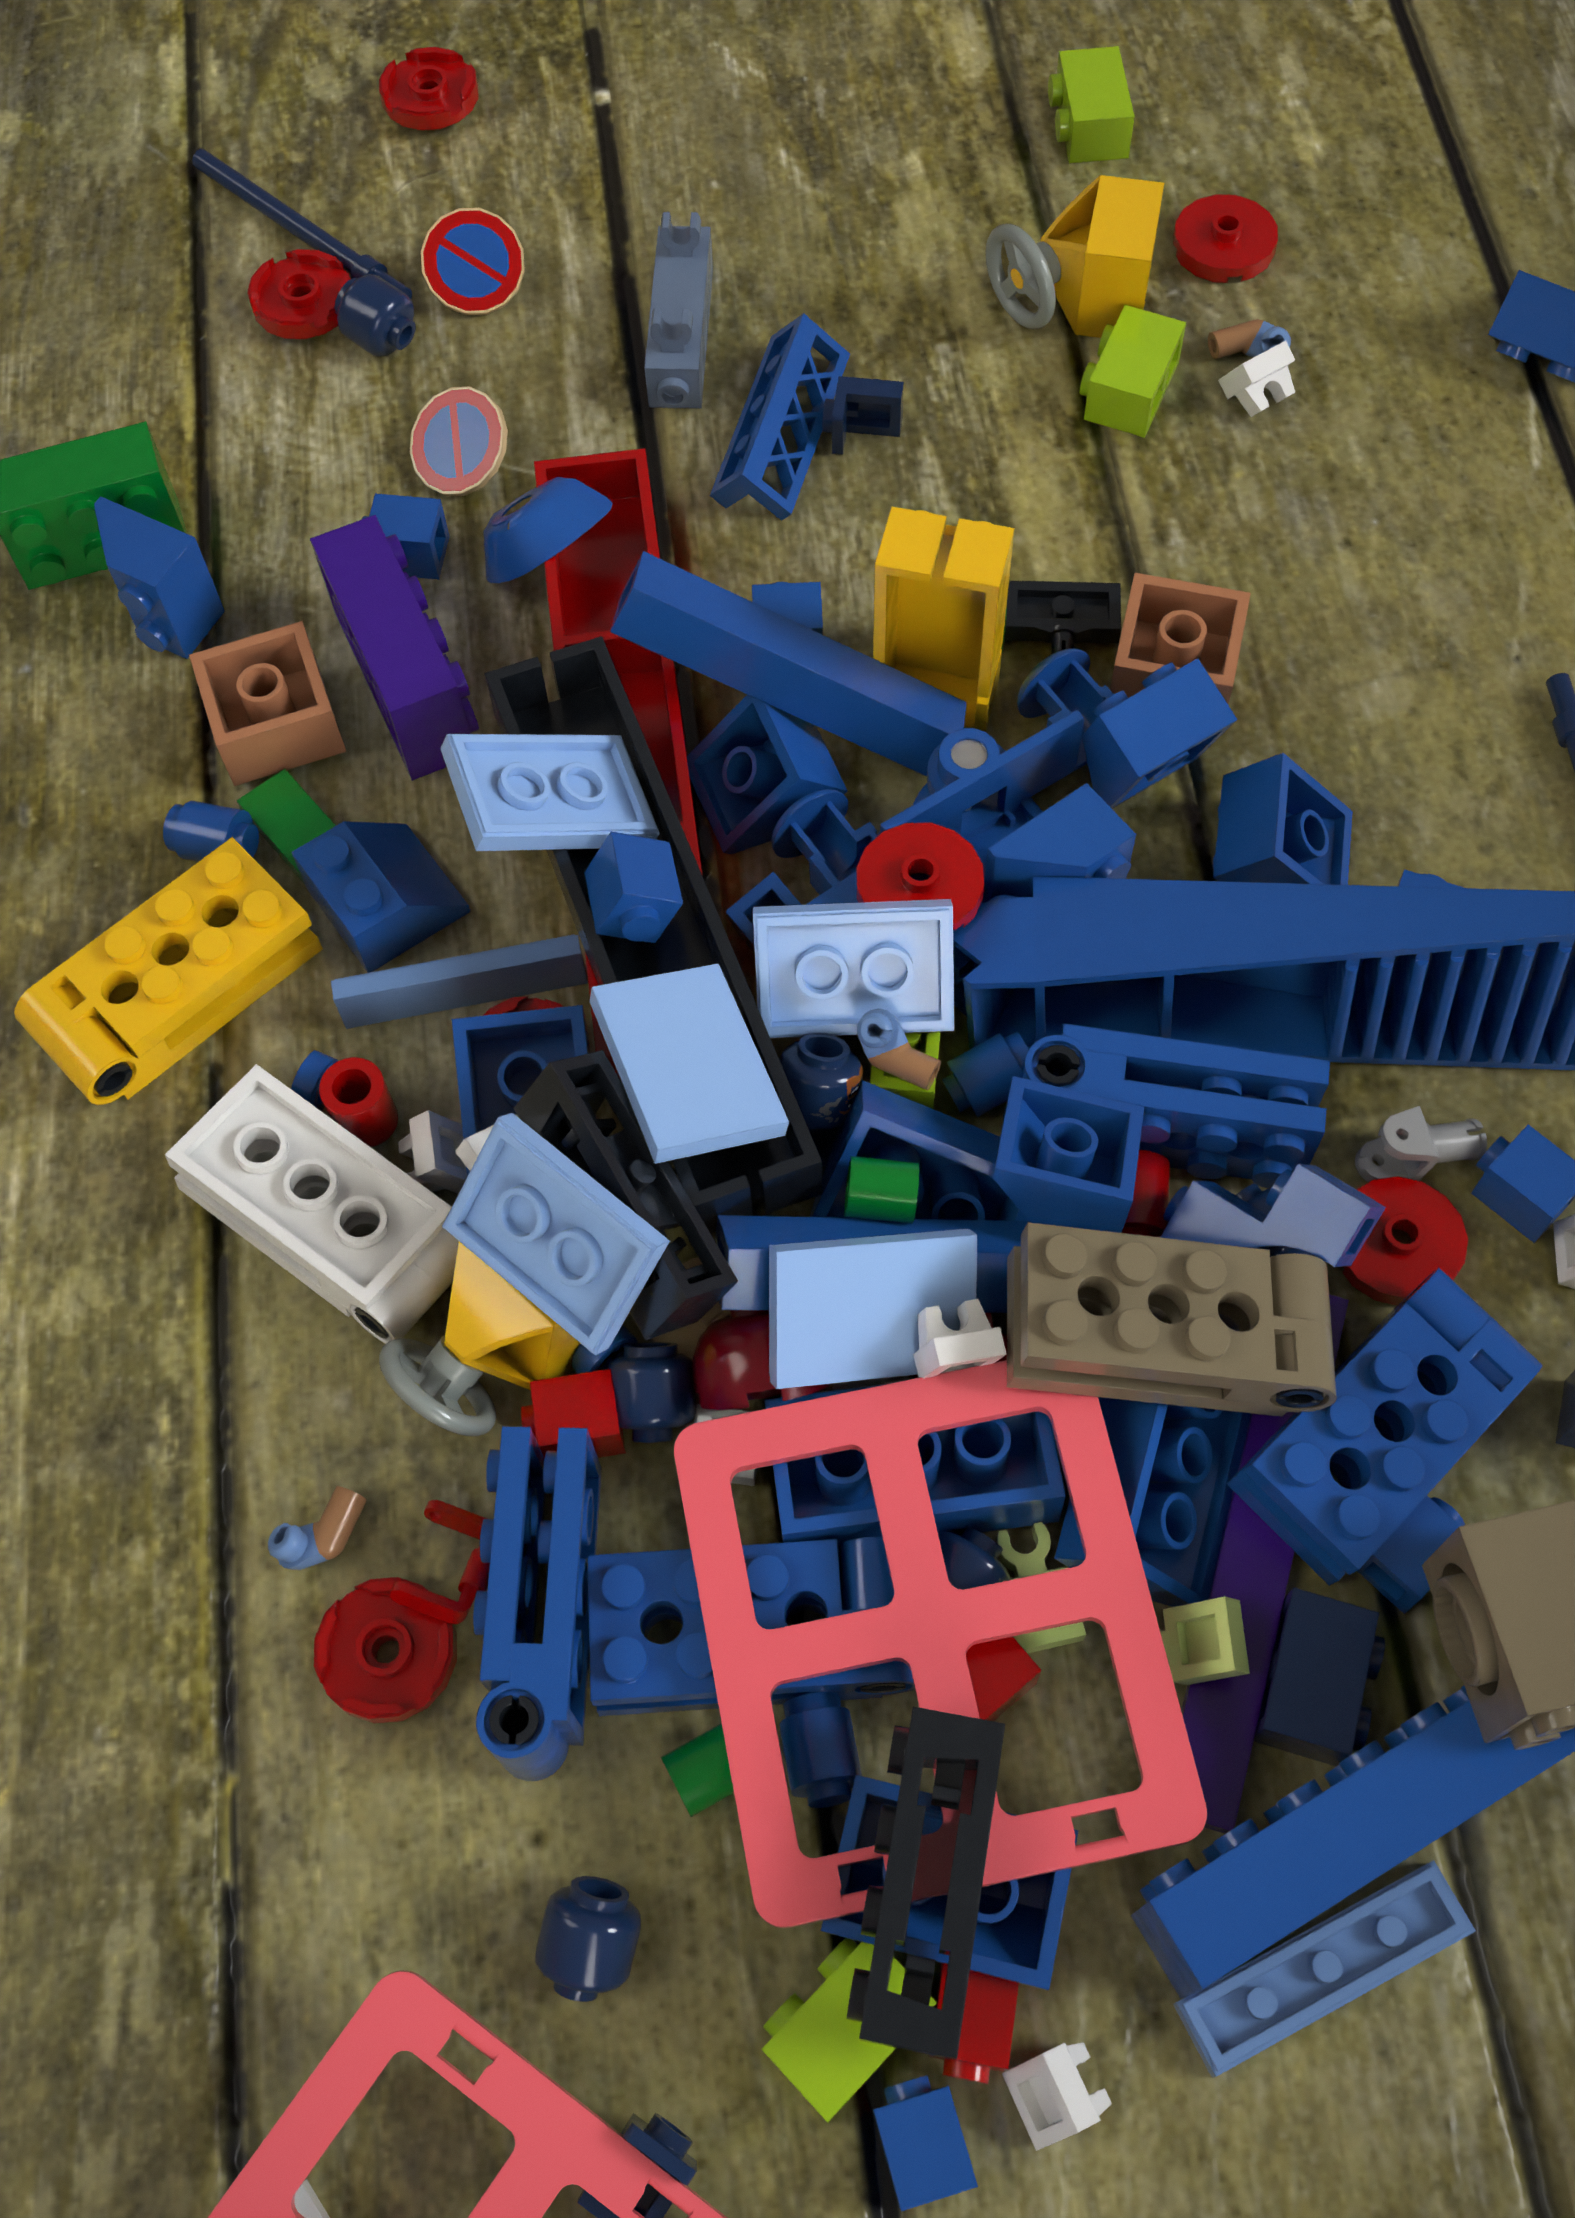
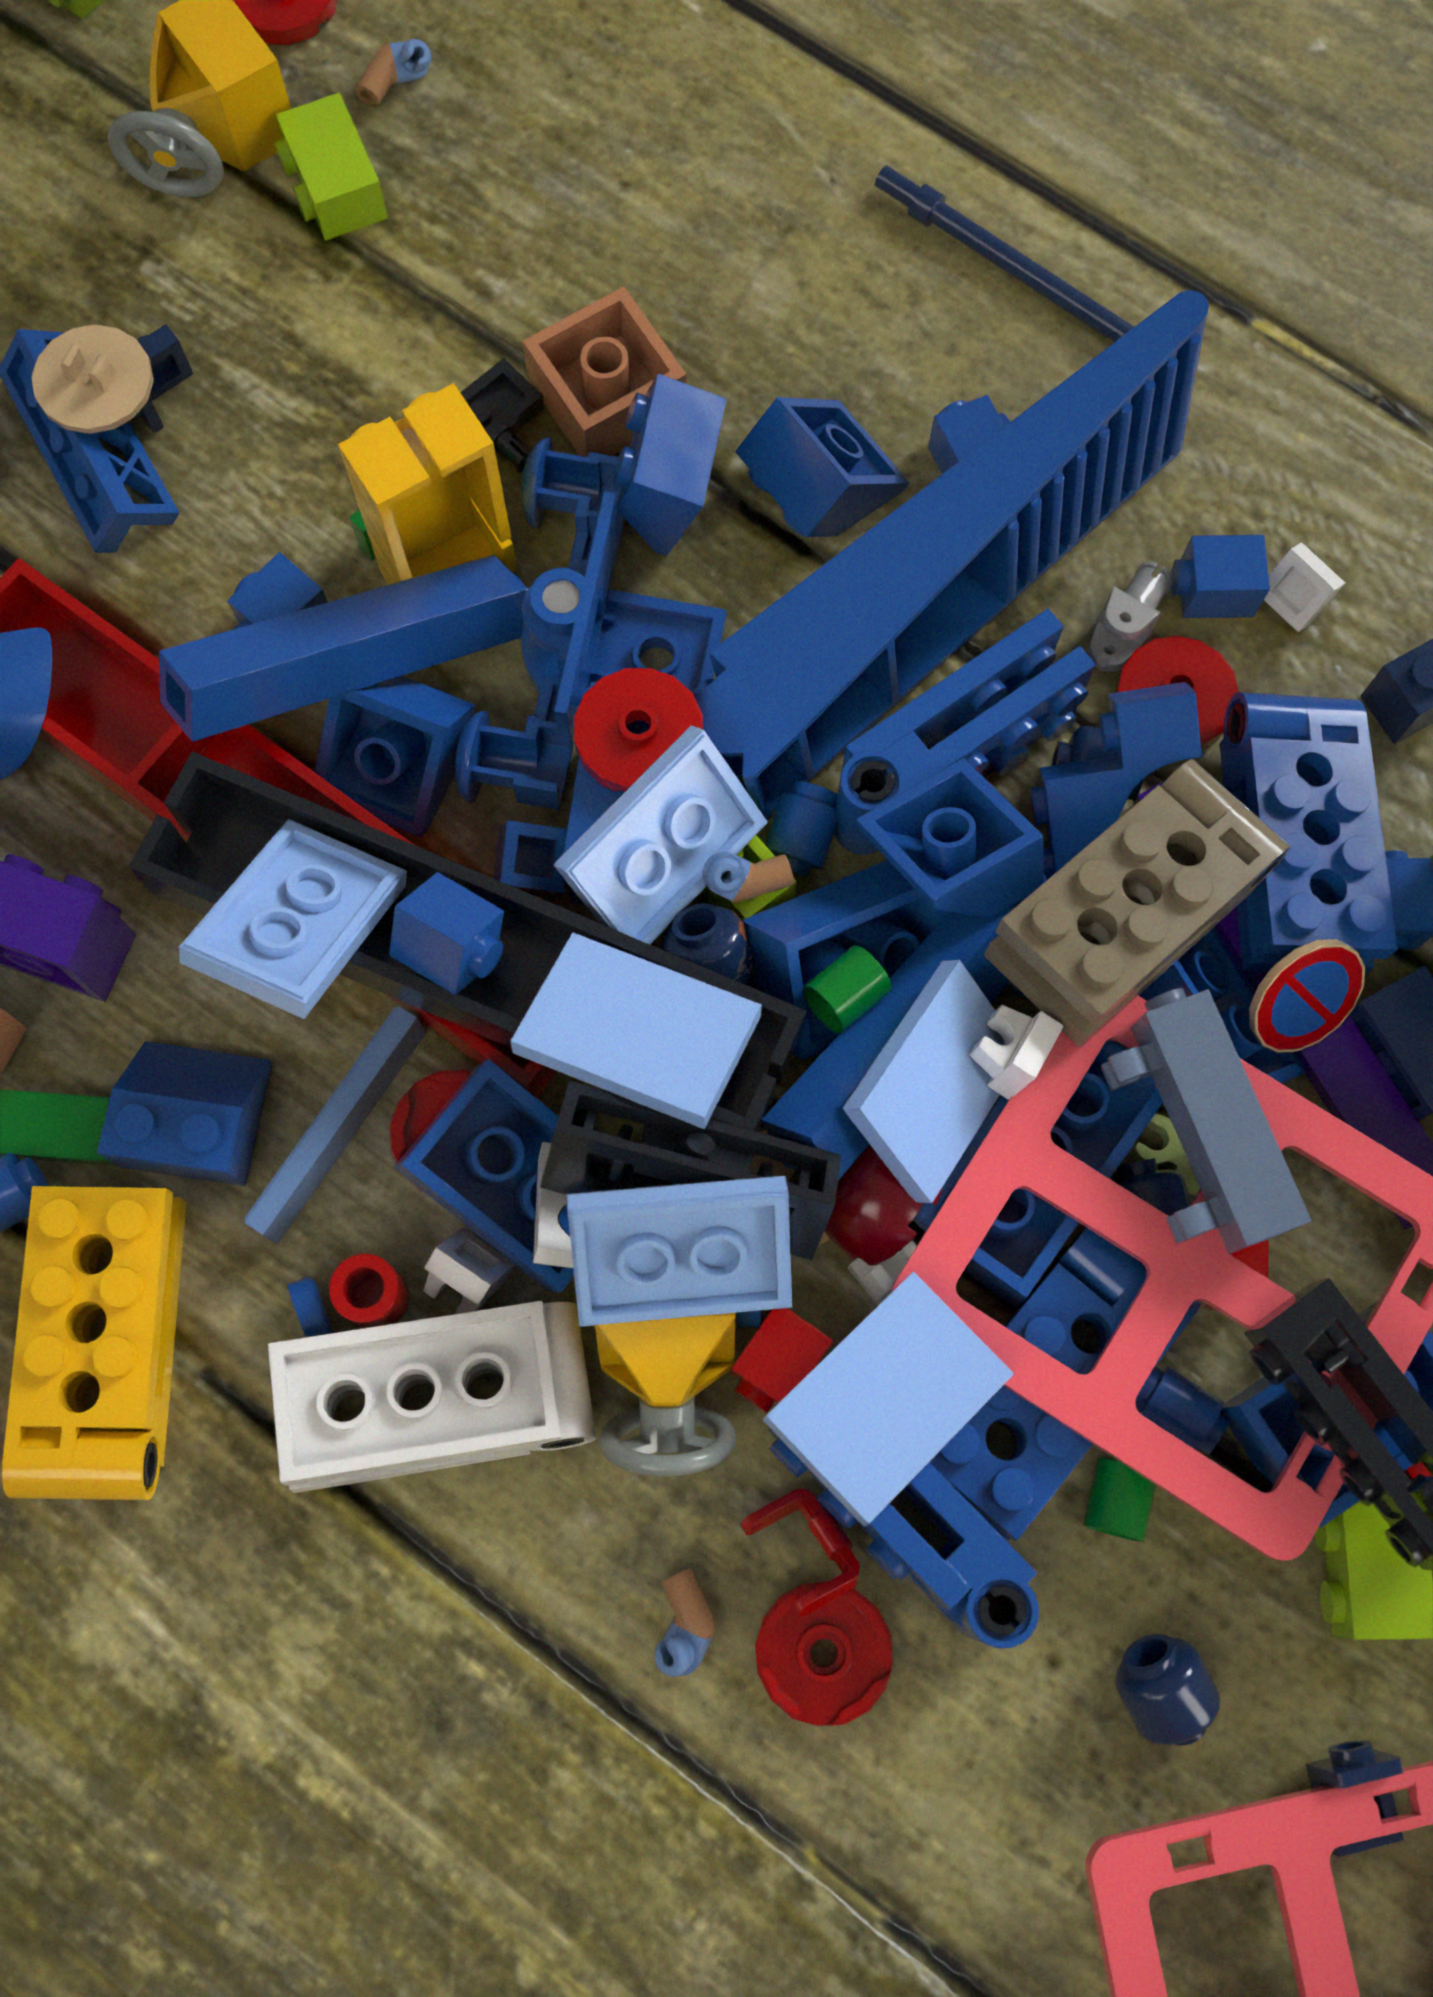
camera: 50 degrees left, 10 degrees up
dark blue head [607,1342,696,1443] -> none
blue slope [982,783,1136,903] -> none
yellowish green plate [1160,1596,1250,1685] -> none
white tile [1218,341,1295,417] -> none
none -> tan piece [32,324,154,434]
none -> light blue tile [763,1272,1014,1527]
none -> sand blue brick [1101,988,1312,1254]
none -> piece [1249,939,1365,1053]

